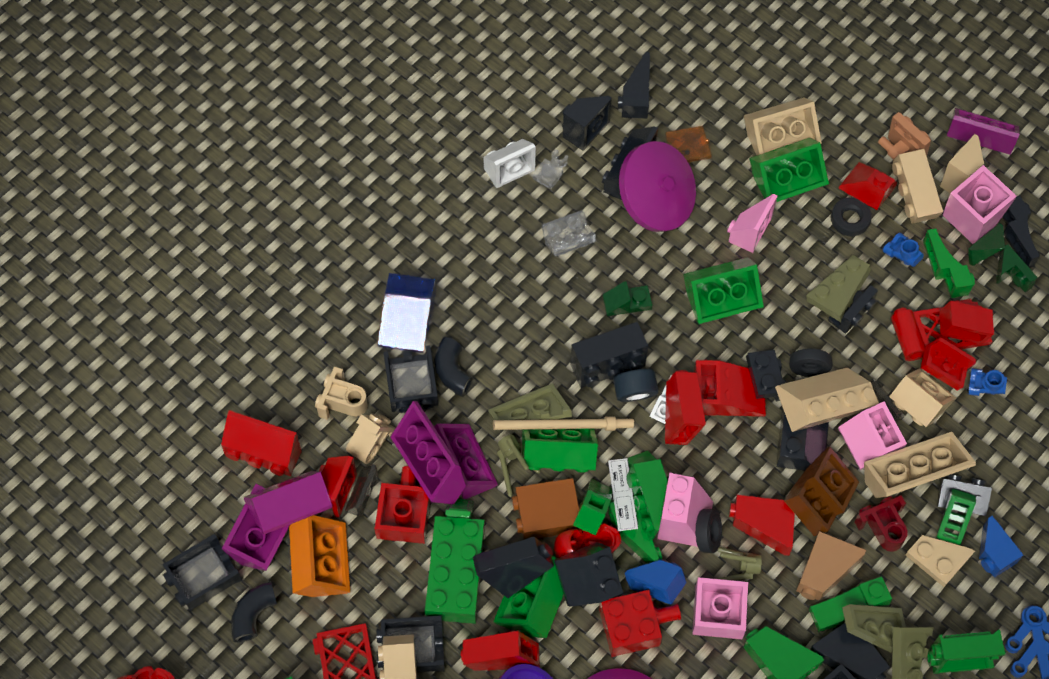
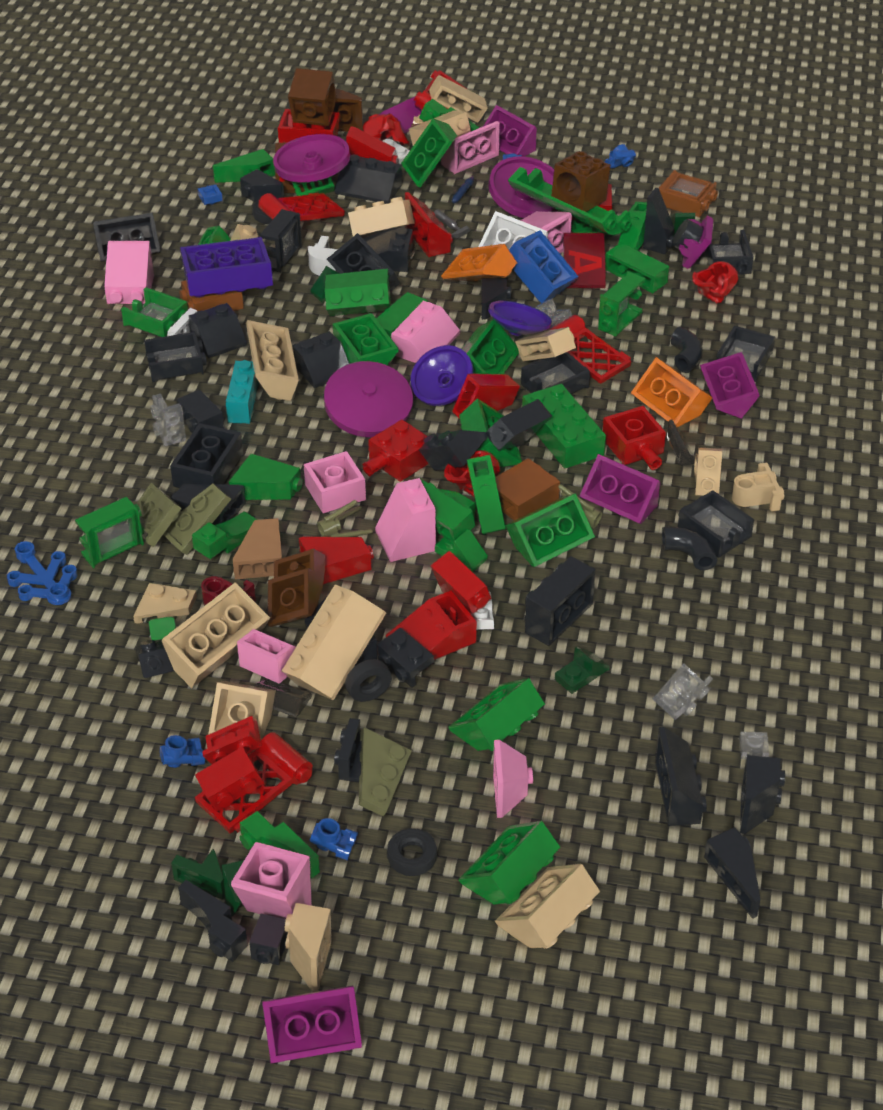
camera: 150 degrees right, 20 degrees down
red slope [221,410,302,476] -> none
magenta slope [244,471,332,535] -> none
red slope [319,456,357,518] -> none
clear blue slope [378,273,436,353] -> none
magenta slope [390,401,466,504] -> none
green slope [445,499,474,519] -> none
white slope [484,139,536,189] -> none
olive wing [488,383,572,421] -> none
tan bar [493,416,634,431] -> none
white sticker [608,458,638,531] -> none
black wheel [613,369,658,402] -> none
magenta dish [619,141,696,232] -> none
blue slope [625,560,686,605] -> none
clear orange piece [665,126,711,162] -> none
black tyre [695,509,722,553] -> none
red slope [839,162,898,210] -> none
nougat plate [878,112,931,160] -> none
tan brick [892,149,943,224] -> none
blue slope [979,516,1023,578] -> none

